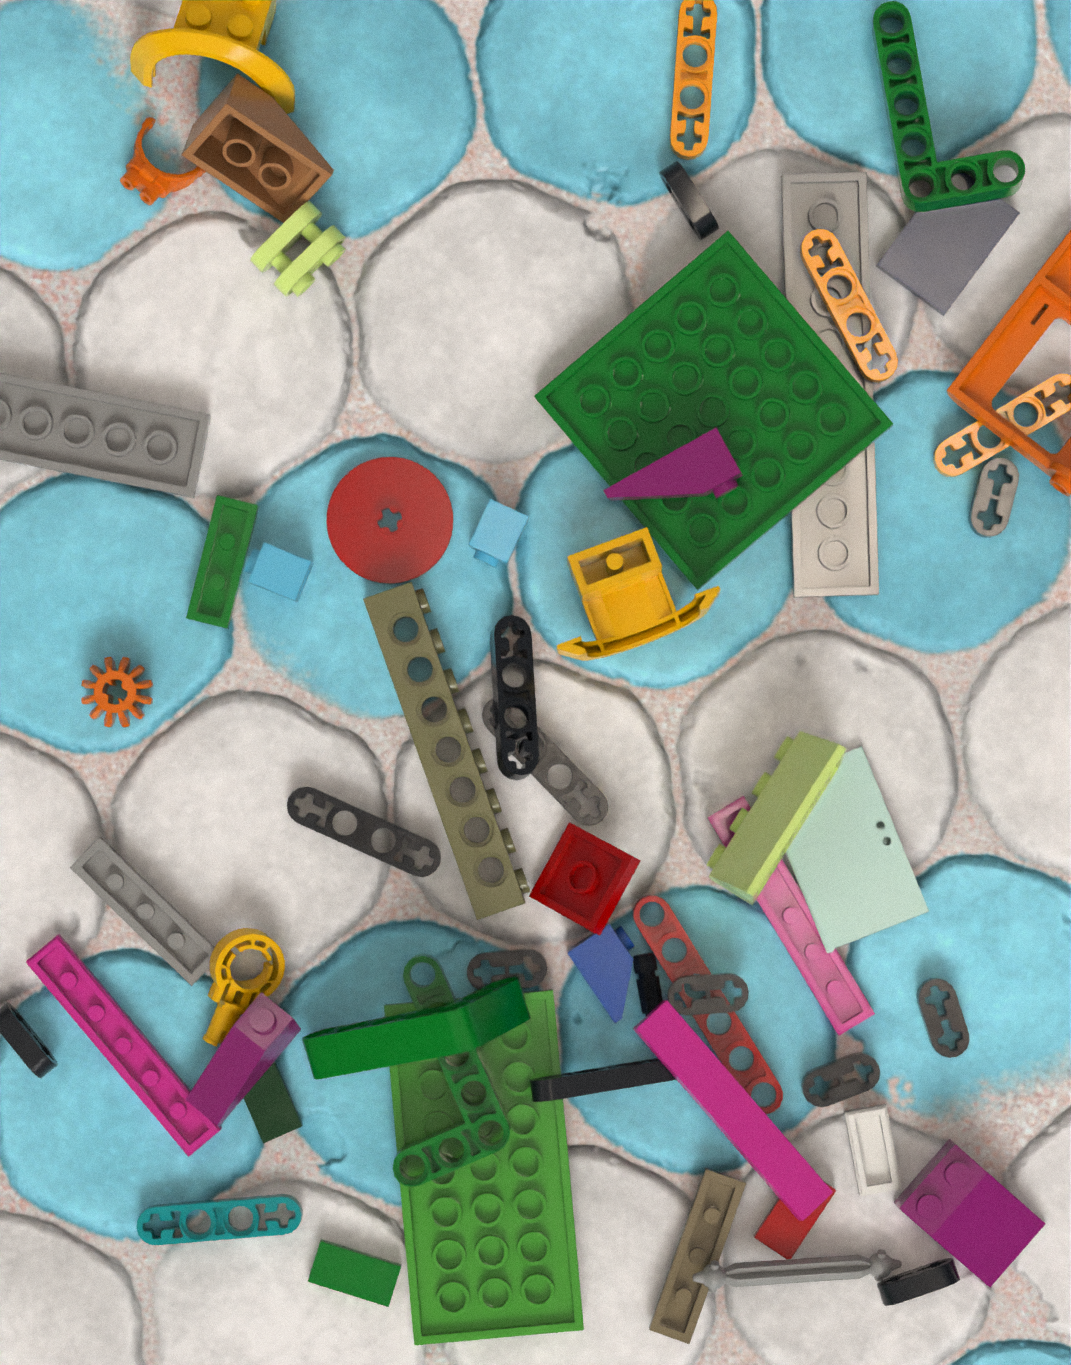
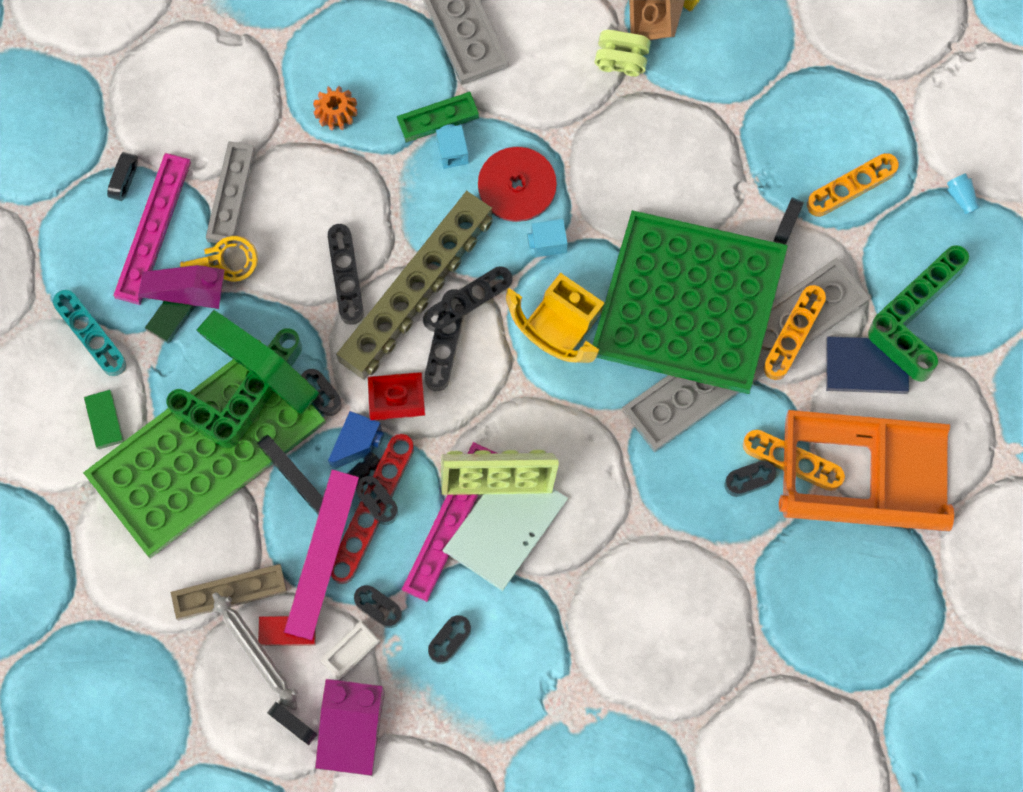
camera: 55 degrees right, 15 degrees down
magenta slope [603,428,743,501] -> none

